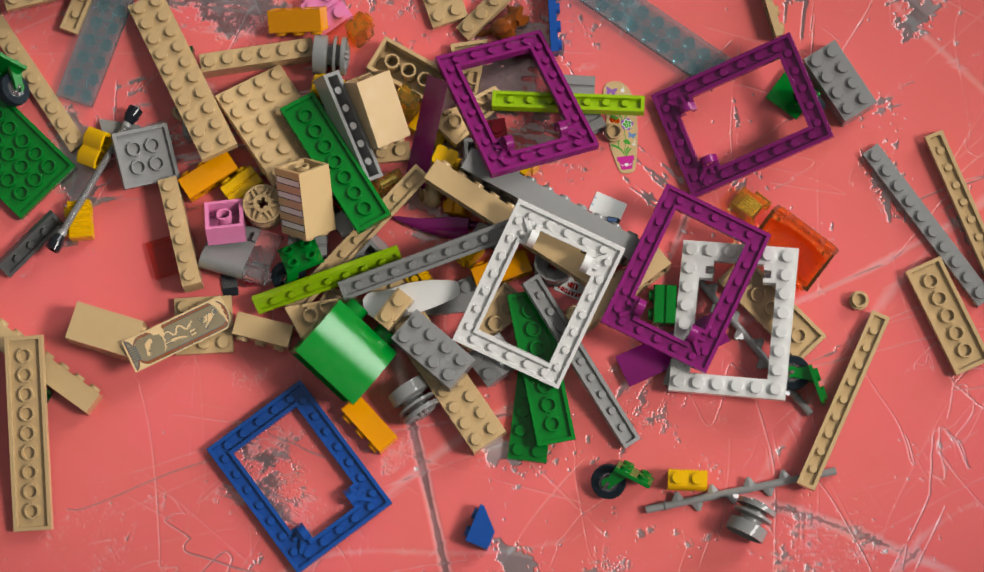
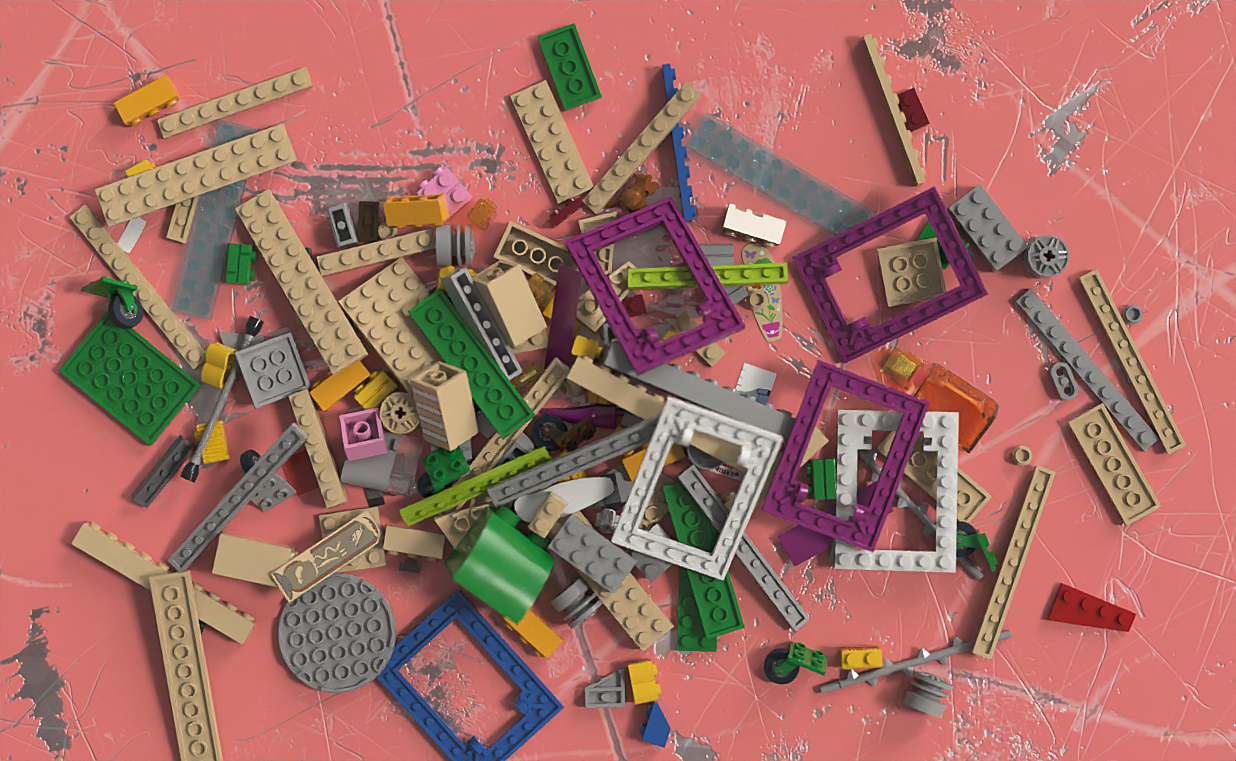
camera: 10 degrees left, 10 degrees up
none -> white sticker [118,217,146,253]
none -> light grey plate [168,423,308,572]
none -> green brick [225,243,257,285]
none -> light grey plate [240,449,297,512]
none -> light grey tile [278,573,396,693]
none -> light grey brick [326,204,359,249]
none -> dark brown plate [358,201,380,242]
none -> tan tile [378,221,398,240]
none -> clear smoke plate [399,559,421,573]
none -> plate [532,415,597,453]
none -> dark red plate [548,197,584,229]
none -> light grey wing [585,668,625,708]
none -> white gear [595,509,620,533]
none -> black sticker [600,473,623,511]
none -> yellow brick [628,659,662,704]
none -> tan plate [671,311,726,367]
none -> wedge [722,204,786,248]
none -> tan plate [877,237,946,307]
none -> light grey wheel [1022,235,1069,279]
none -> red wing [1047,583,1136,632]
none -> light grey plate [1050,362,1078,400]
none -> light grey plate [1122,305,1143,324]

